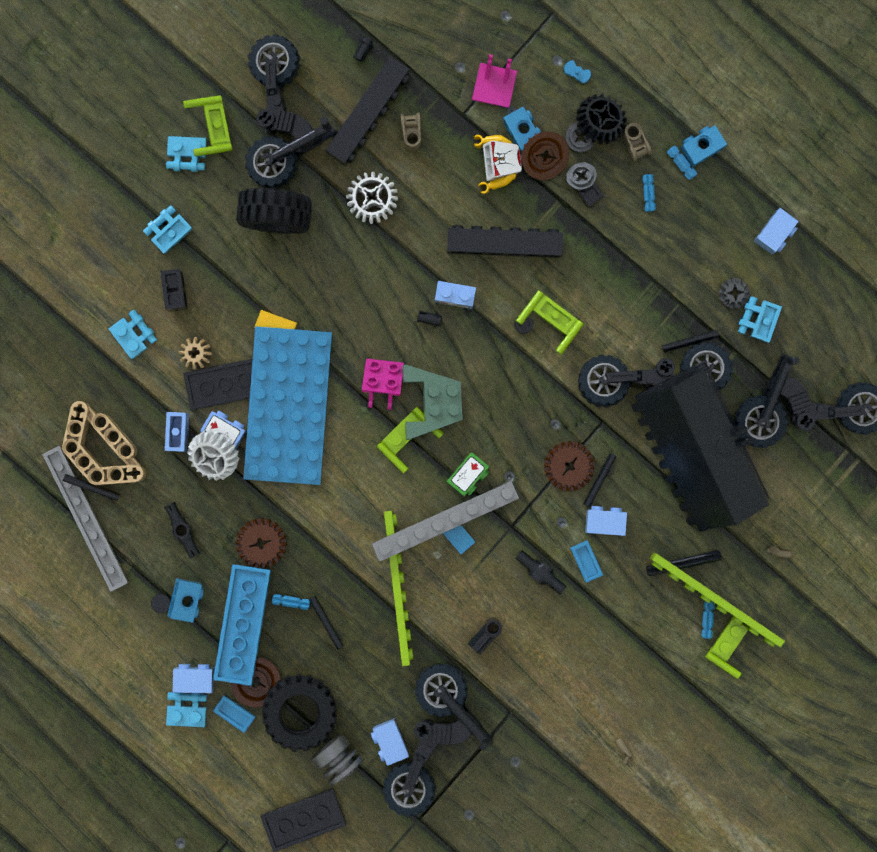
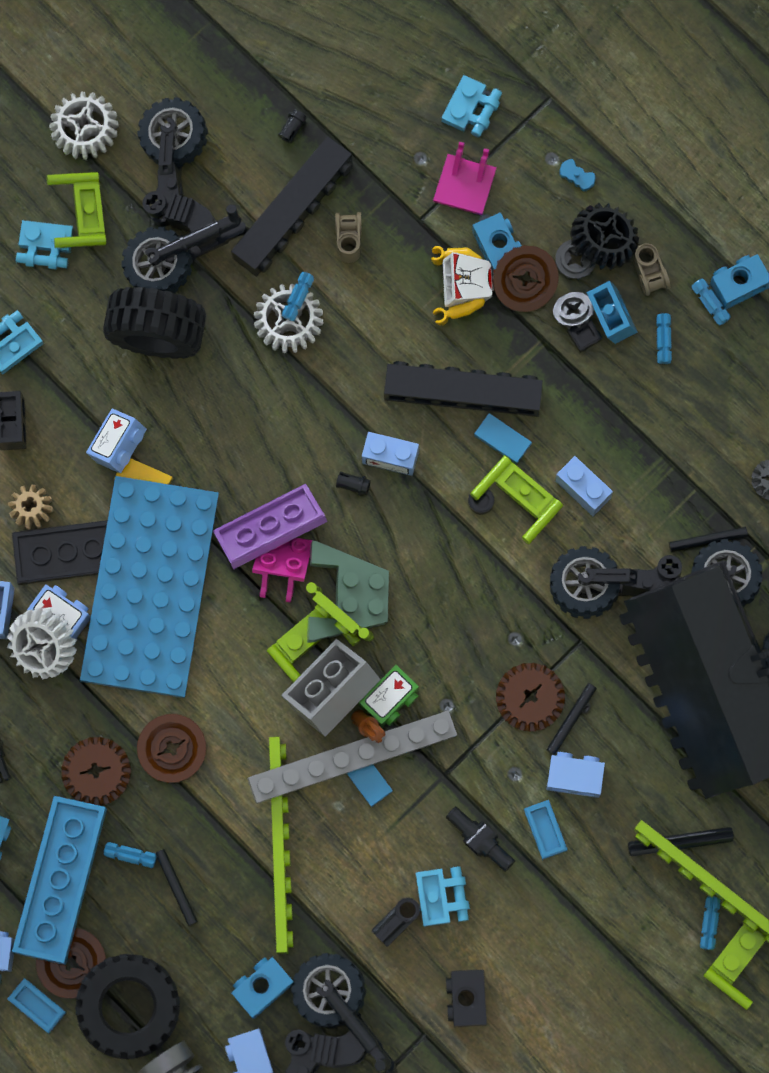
camera: 10 degrees right, 10 degrees down
none -> white gear [49,91,119,160]
none -> brick [86,409,147,474]
none -> reddish brown gear [137,714,206,783]
none -> medium lavender tile [213,484,327,569]
none -> dark azure brick [232,957,294,1019]
none -> light grey brick [281,639,381,737]
none -> dark azure axle [282,272,314,321]
none -> lime plate [306,582,374,642]
none -> dark orange axle [351,709,385,743]
none -> medium azure plate [416,866,470,927]
none -> medium azure plate [441,75,502,137]
none -> black brick [446,969,487,1027]
none -> dark azure tile [474,413,532,465]
none -> light blue brick [555,456,613,516]
none -> dark azure brick [587,281,638,344]

